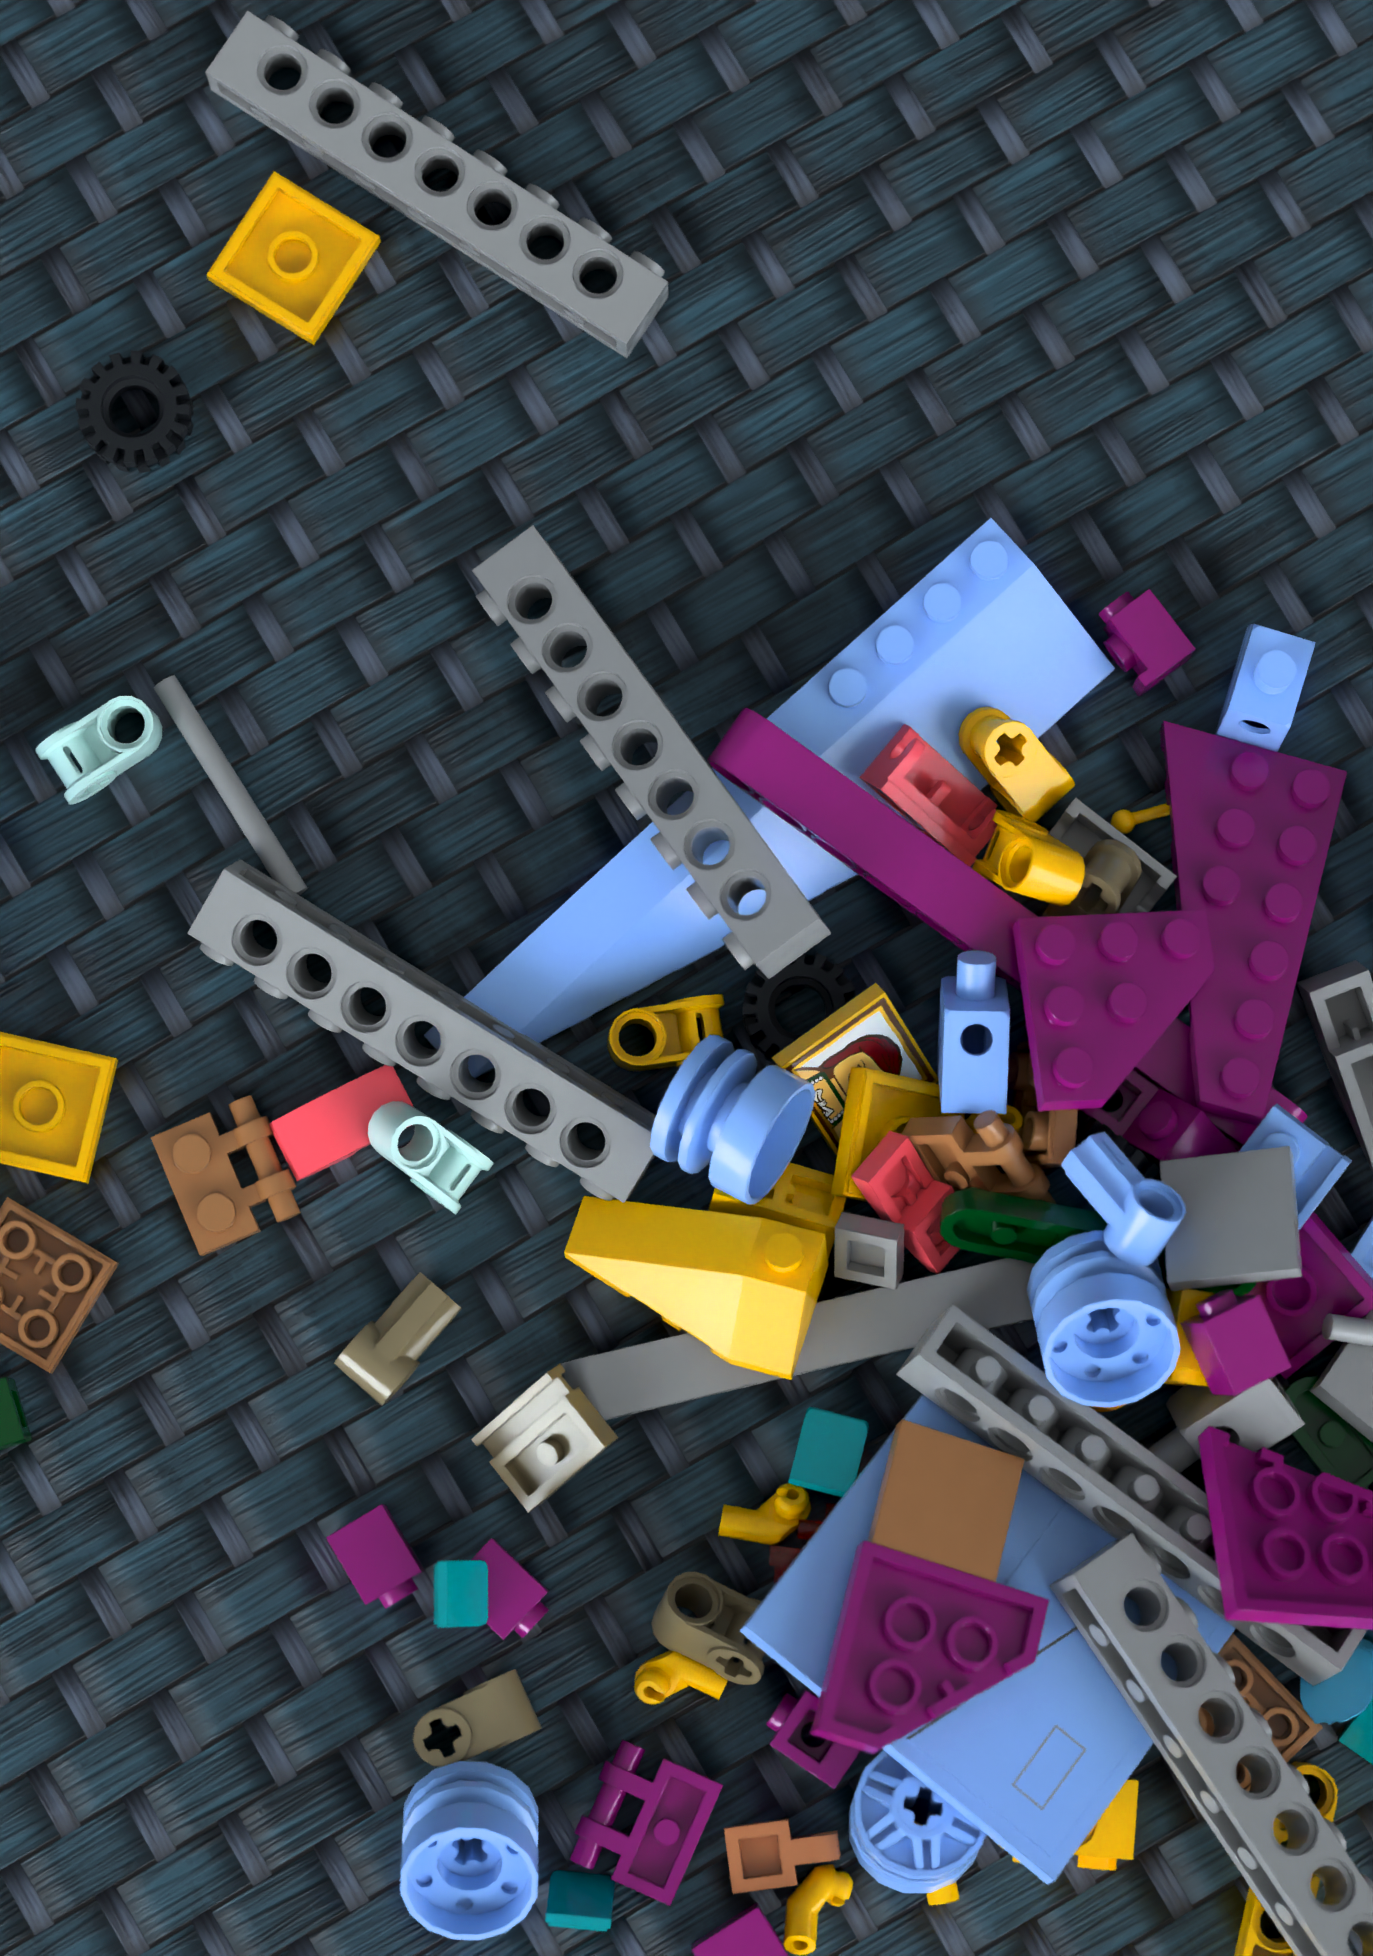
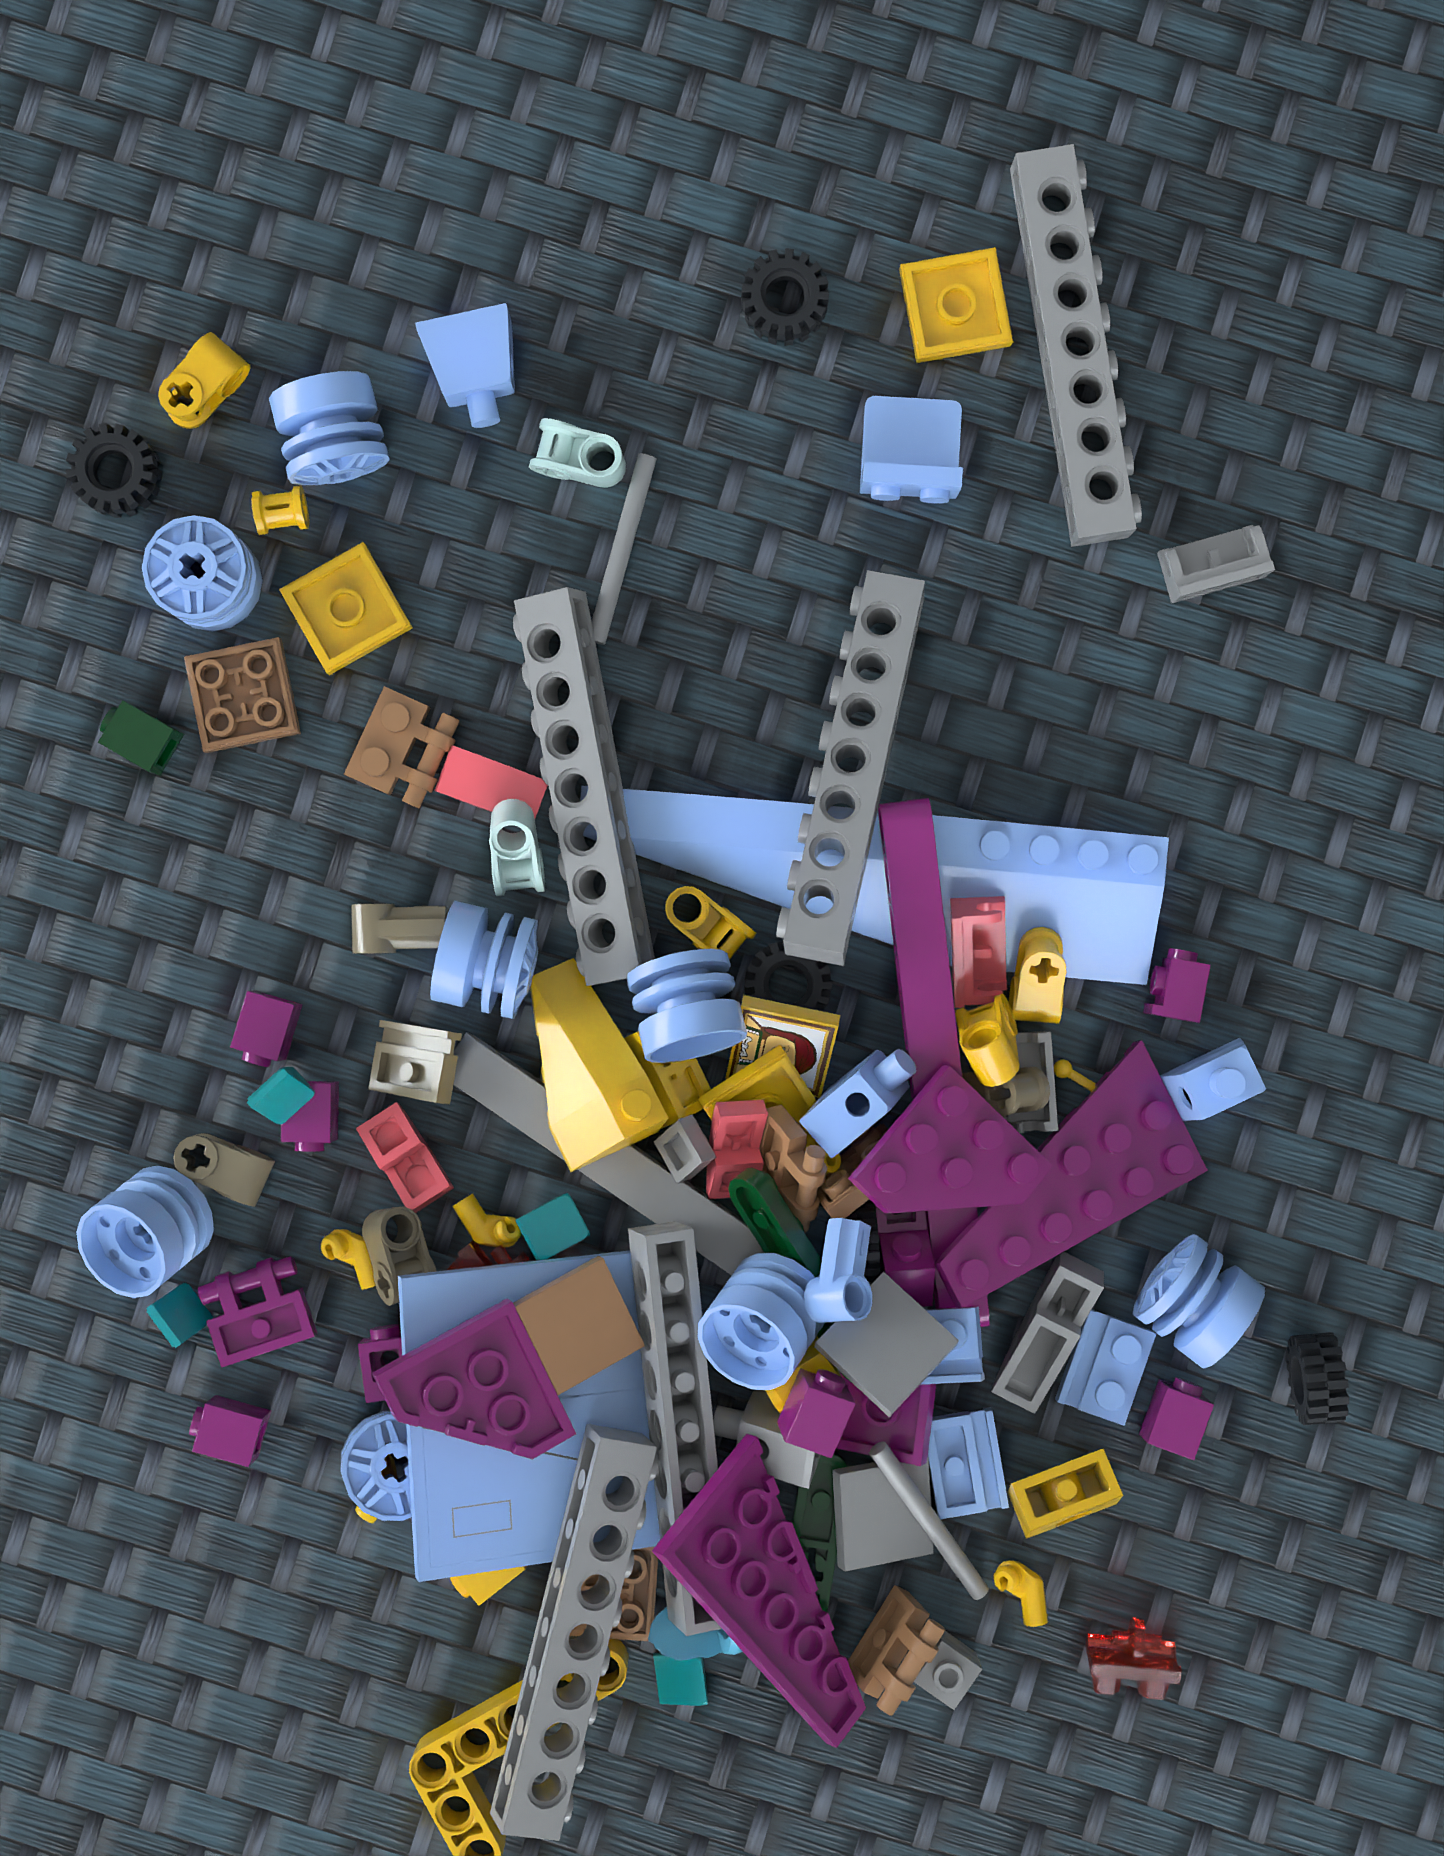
camera: 50 degrees right, 5 degrees up
nougat plate [724,1818,841,1894] -> none
yellow arm [783,1865,853,1955] -> none
none -> coral slope [356,1102,454,1213]
none -> light blue wheel [430,901,538,1019]
none -> light blue bracket [860,396,963,503]
none -> light grey hinge [1157,525,1275,604]

